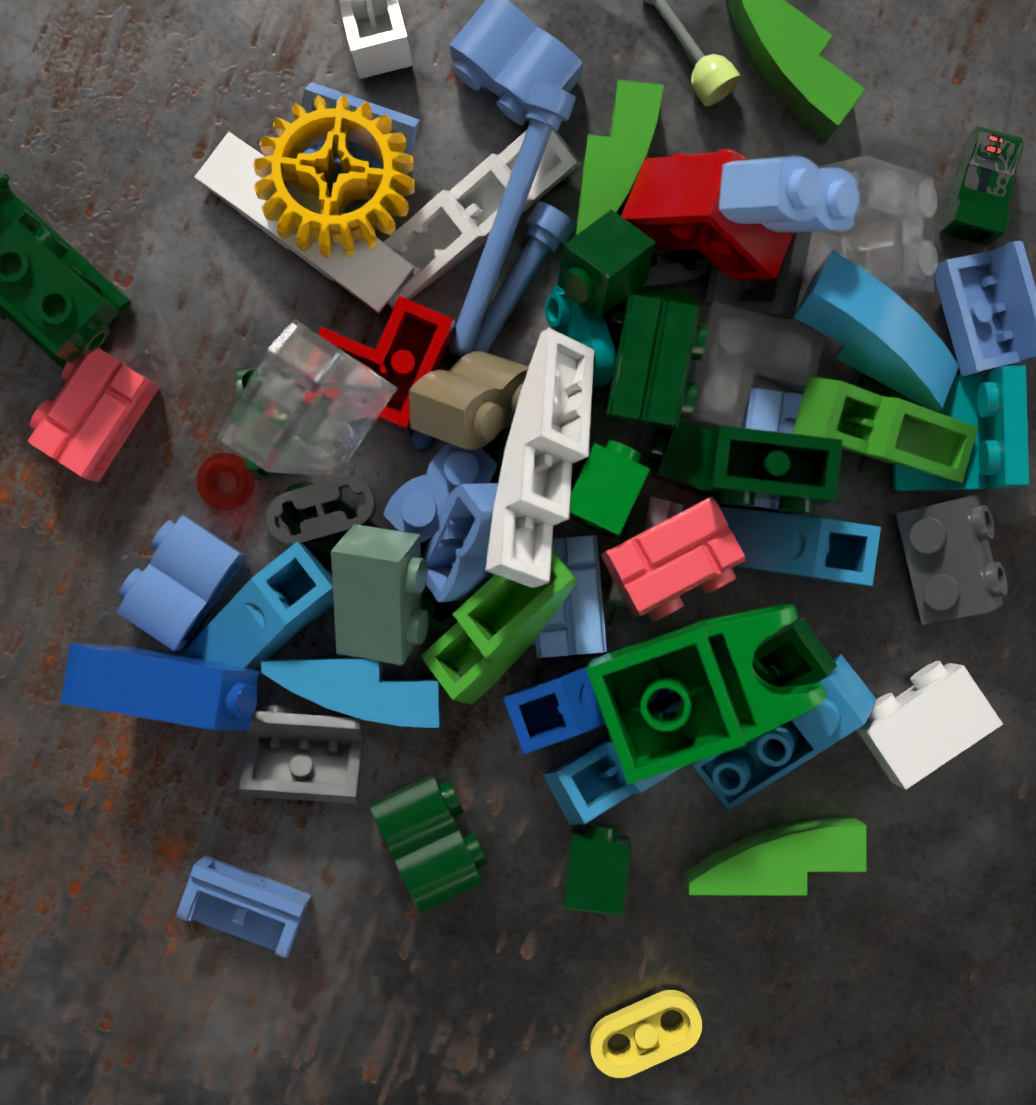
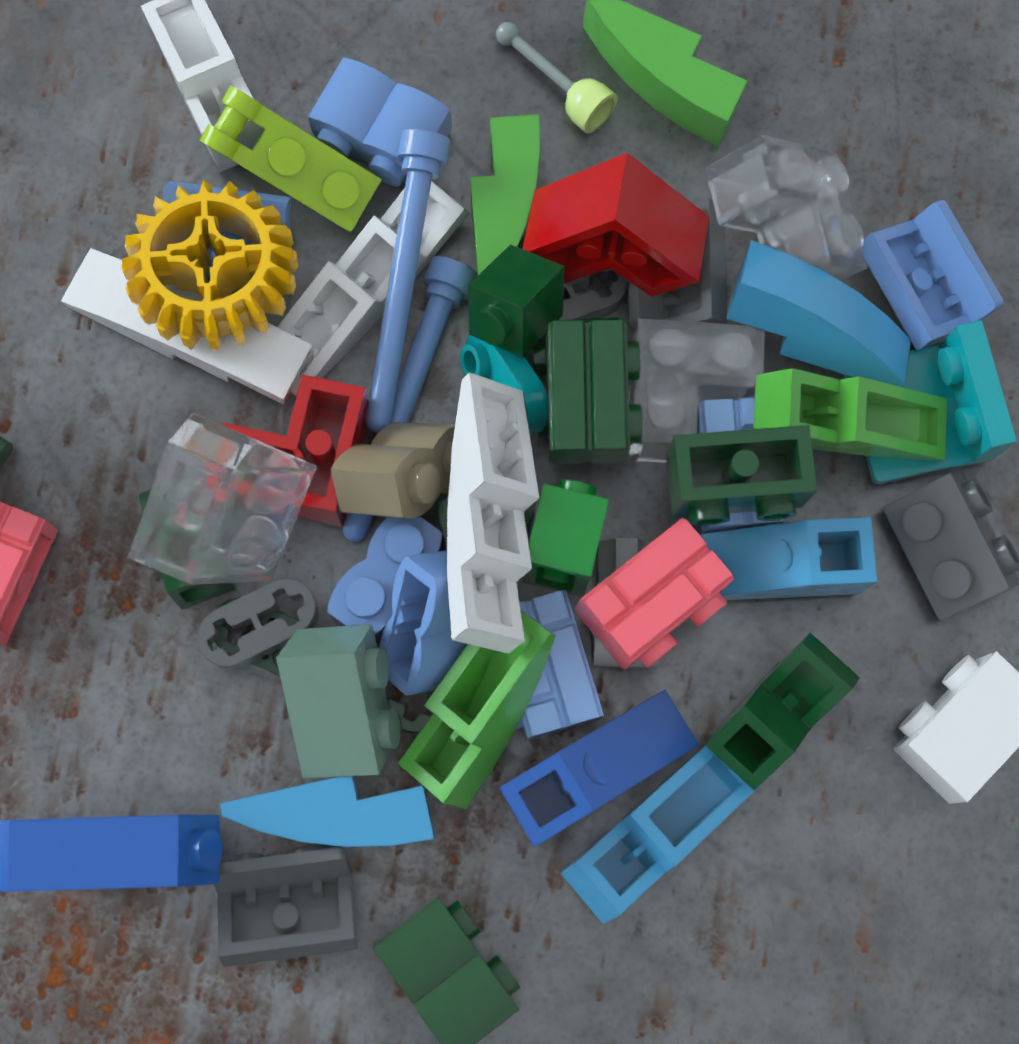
camera: 15 degrees left, 10 degrees down
medium blue brick [116,515,247,651] -> none
dark azure slope [181,541,334,670] -> none
clear red plate [197,453,255,510] -> none
dark green brick [562,822,631,916] -> none
green brick [586,604,828,785] -> none
dark green brick [647,419,719,501] -> none
bright green slope [683,816,866,896] -> none
dark azure slope [693,654,877,810] -> none
light blue brick [719,156,859,233] -> none
dark green leg [939,126,1023,246] -> none
none -> lime plate [199,85,382,233]

